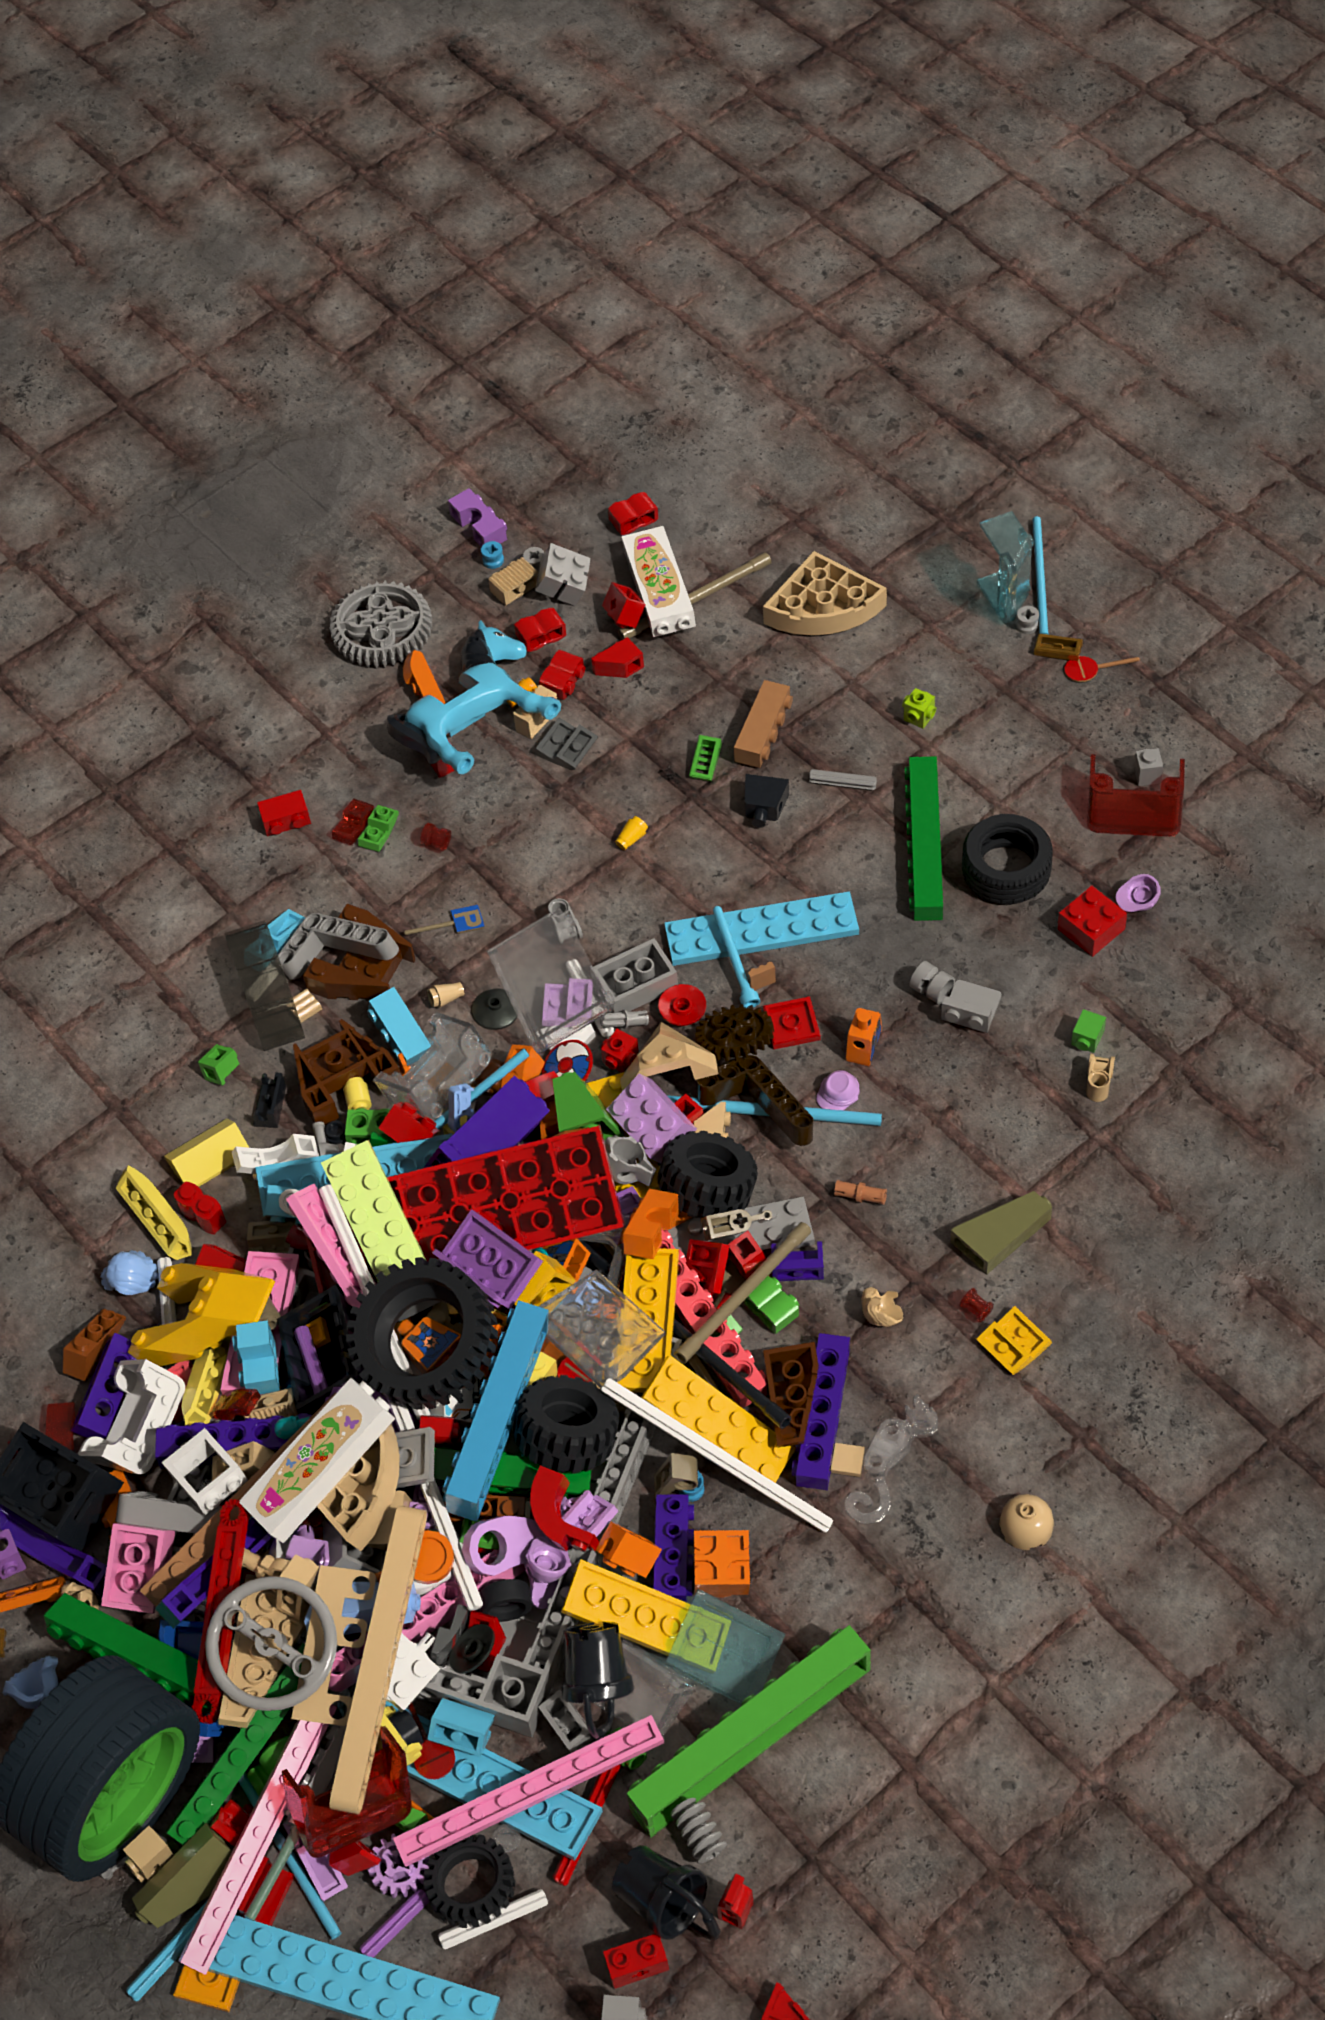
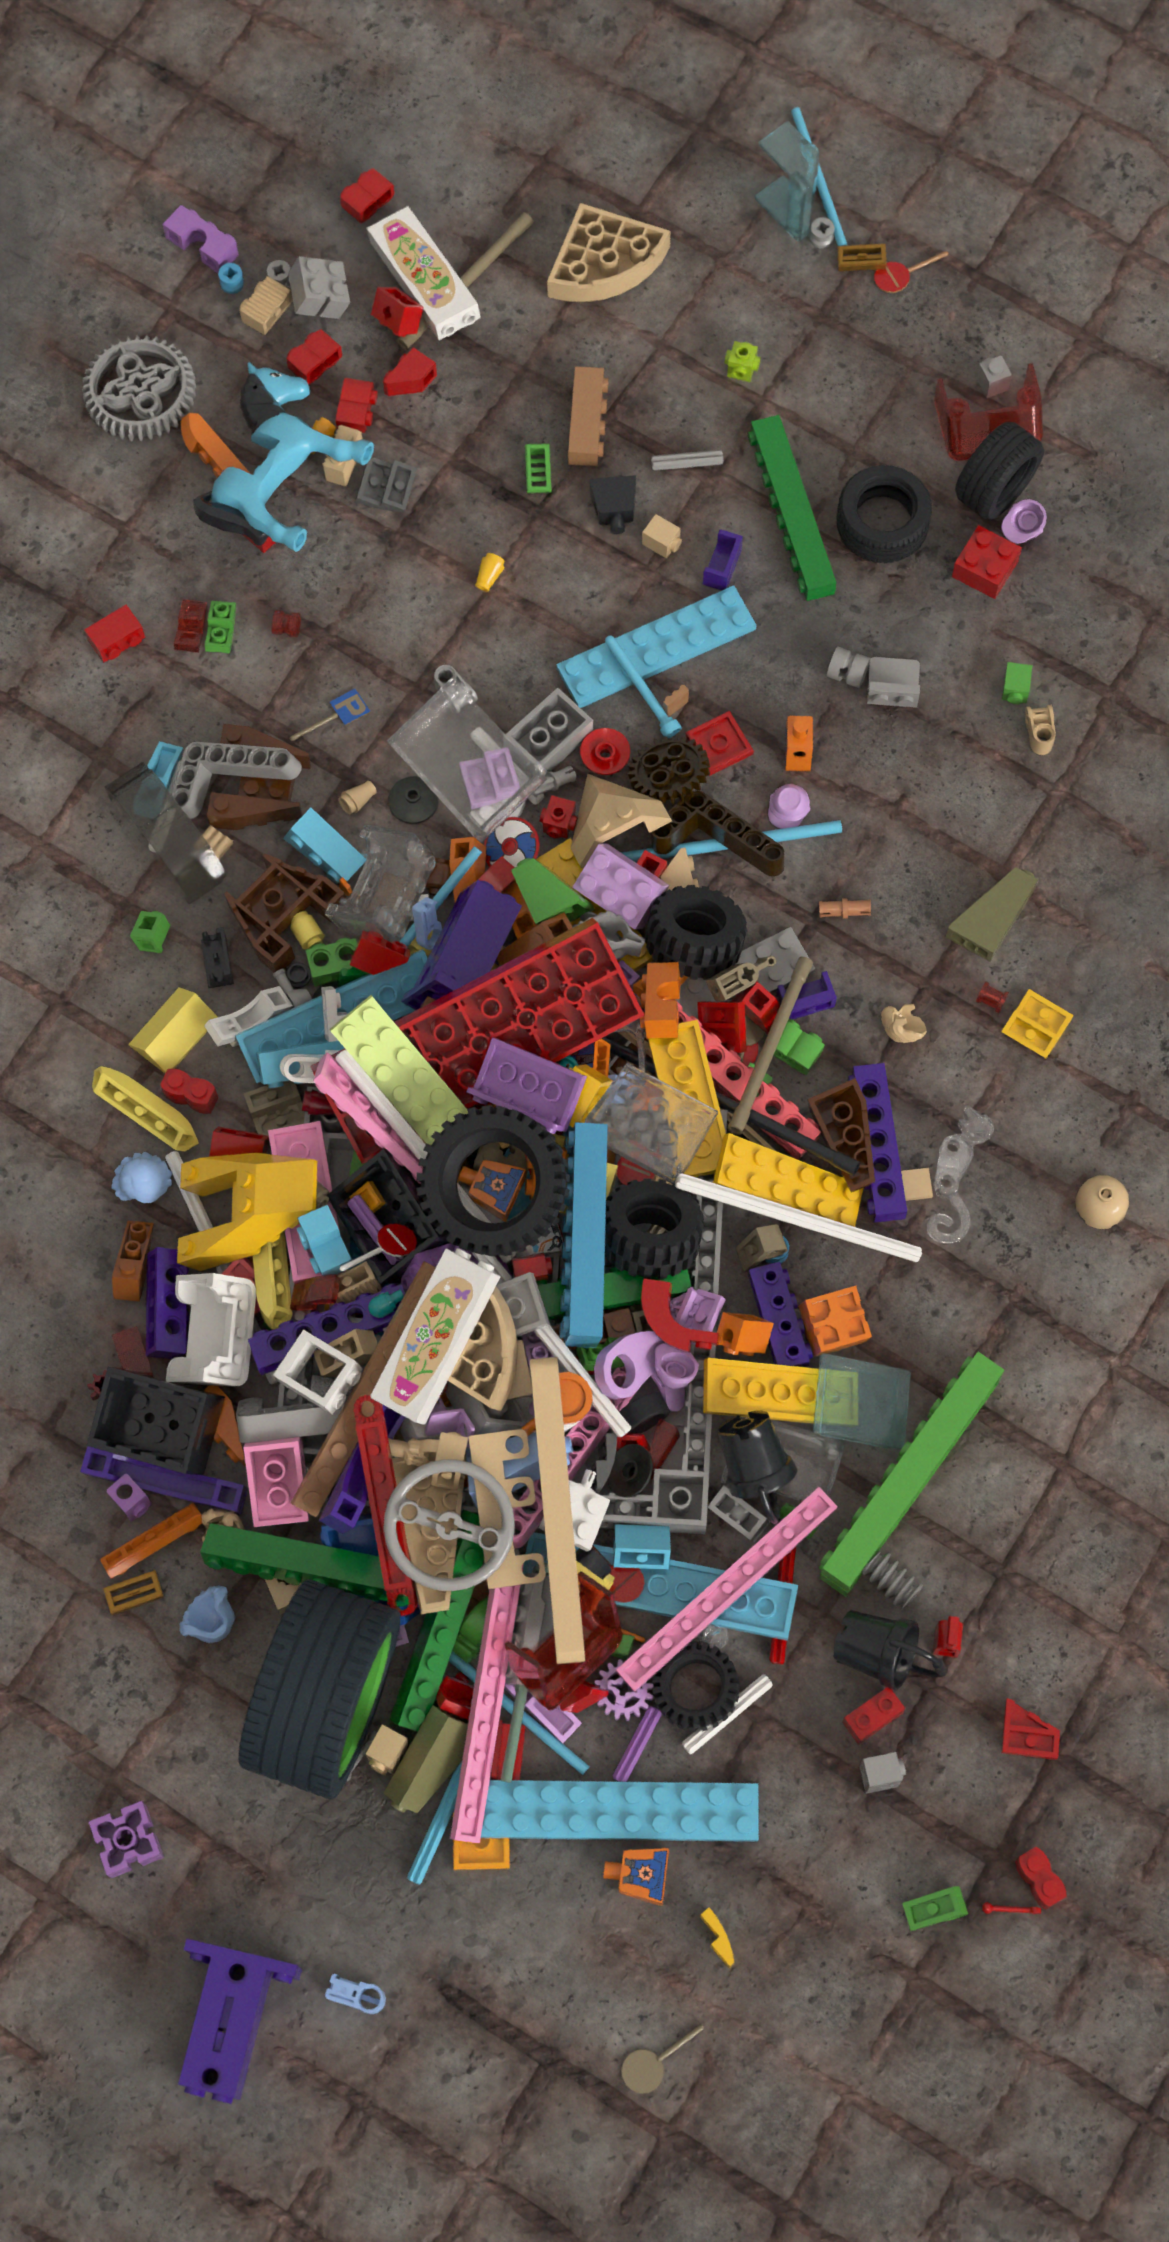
camera: 20 degrees left, 15 degrees up
none -> red piece [340,1224,417,1271]
none -> tan brick [642,514,682,558]
none -> clear red slope [649,1418,680,1480]
none -> dark purple panel [703,529,743,590]
none -> black tyre [955,422,1044,519]

